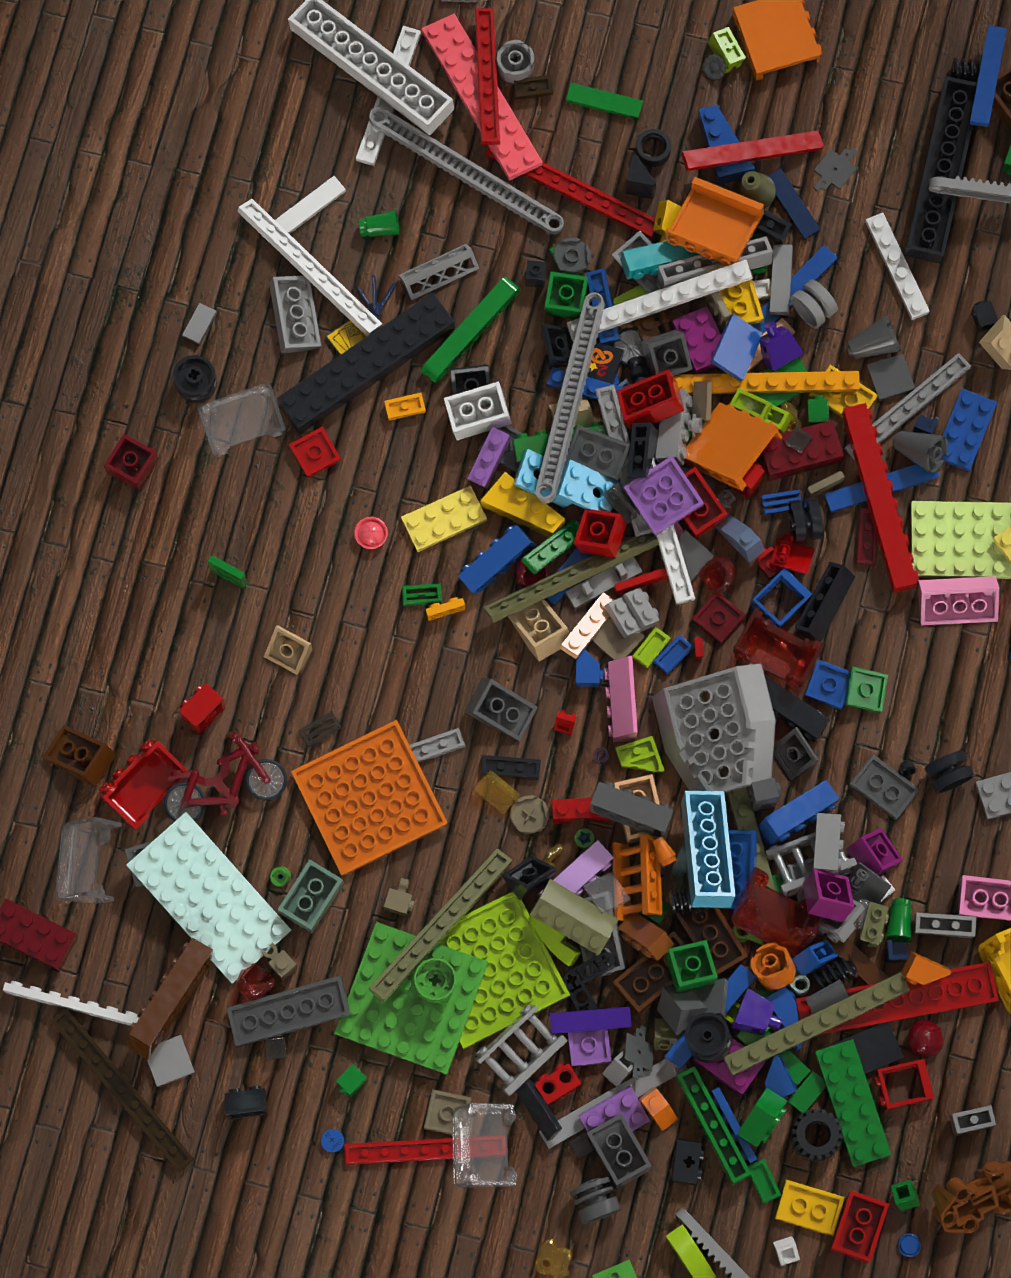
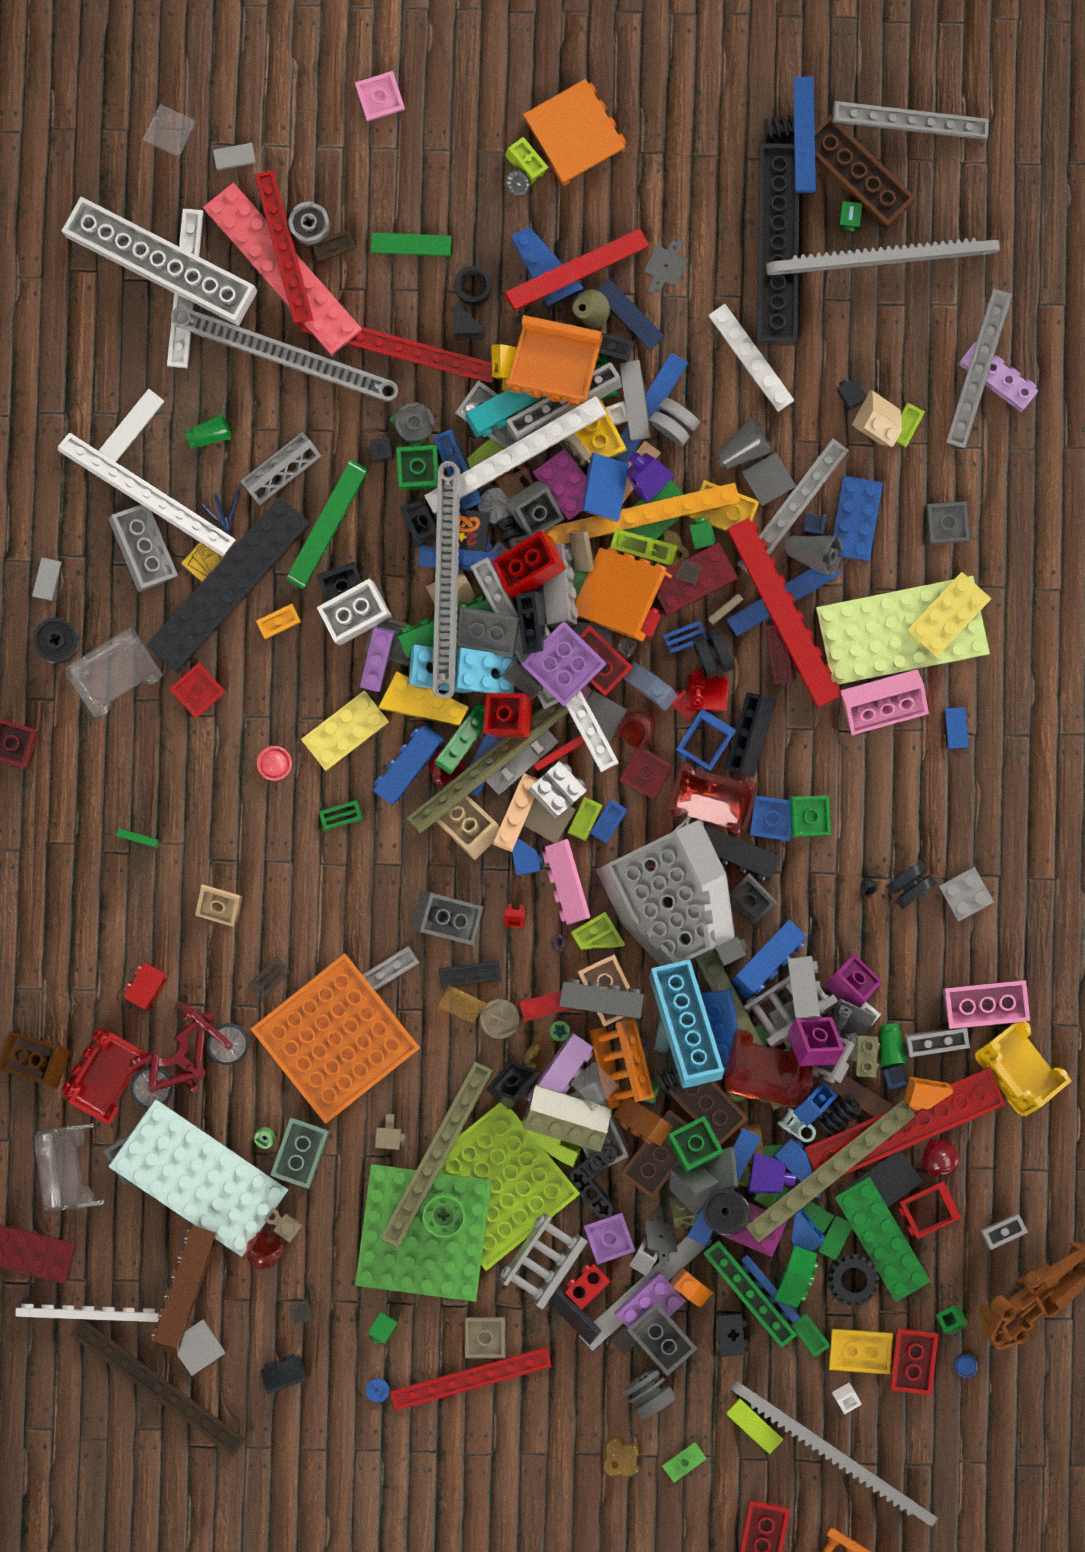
camera: 10 degrees left, 10 degrees up
dark grey plate [227,976,351,1047] -> none
light orange plate [426,597,465,621] -> none
clear windscreen [453,1103,517,1188] -> none
dark purple tile [550,1007,631,1034] -> none
orange cone [652,836,677,867] -> none
light grey plate [688,414,703,437] -> none
red tile [693,638,703,661] -> none
orange brick [751,943,796,991] -> none
dark grey tile [805,979,849,1014] -> none
dark grey tile [849,754,920,821] -> none

